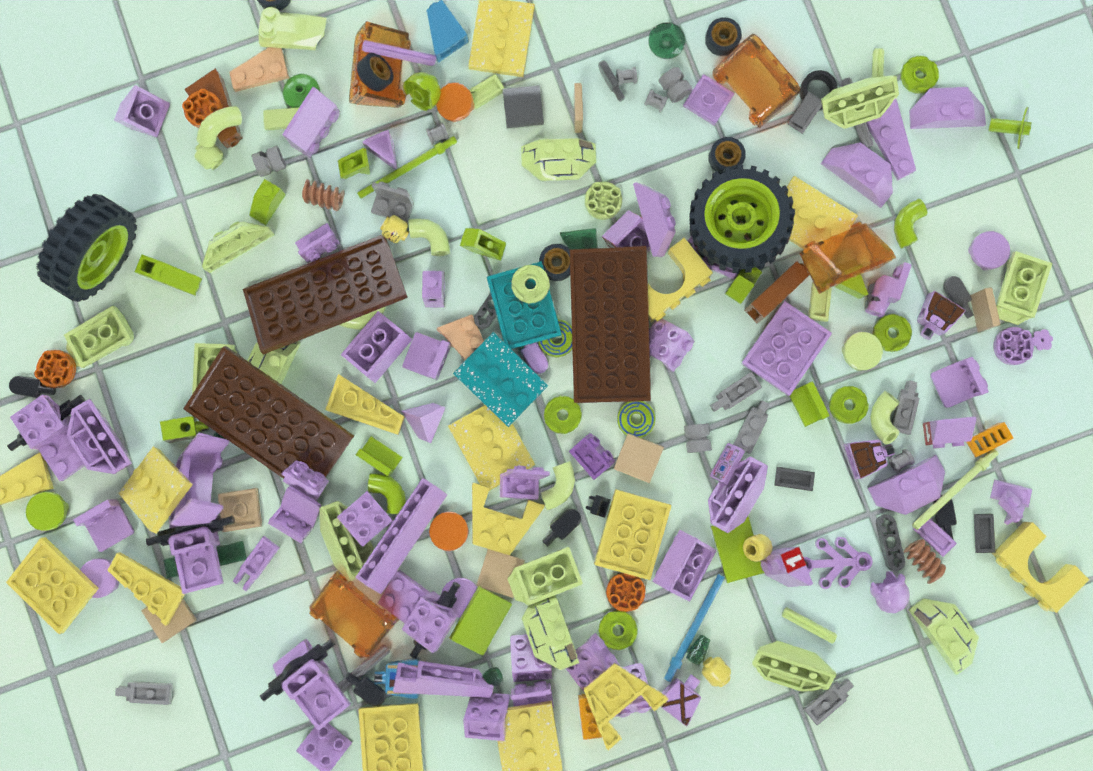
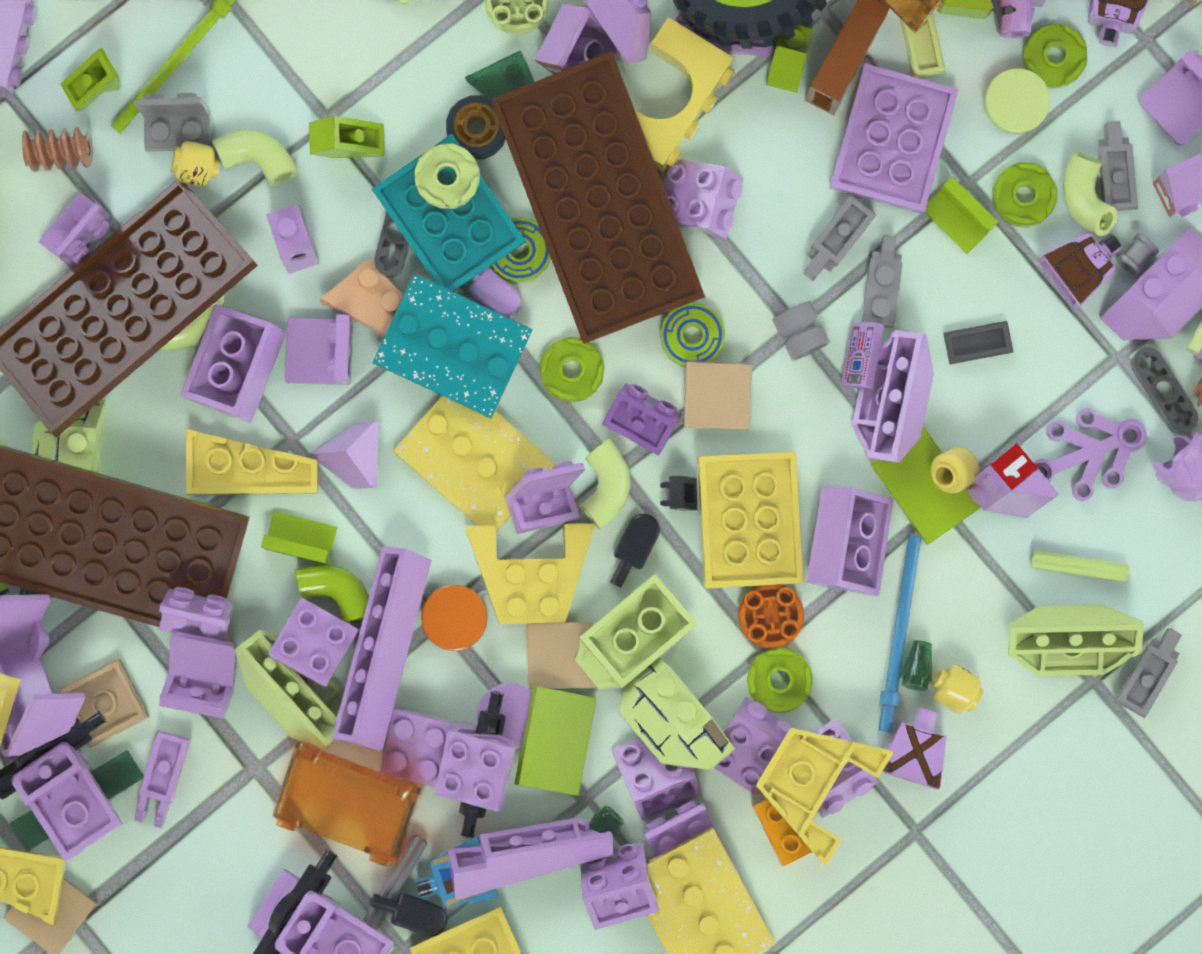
camera: 20 degrees left, 0 degrees up
lavender slope [362,130,397,170] -> none

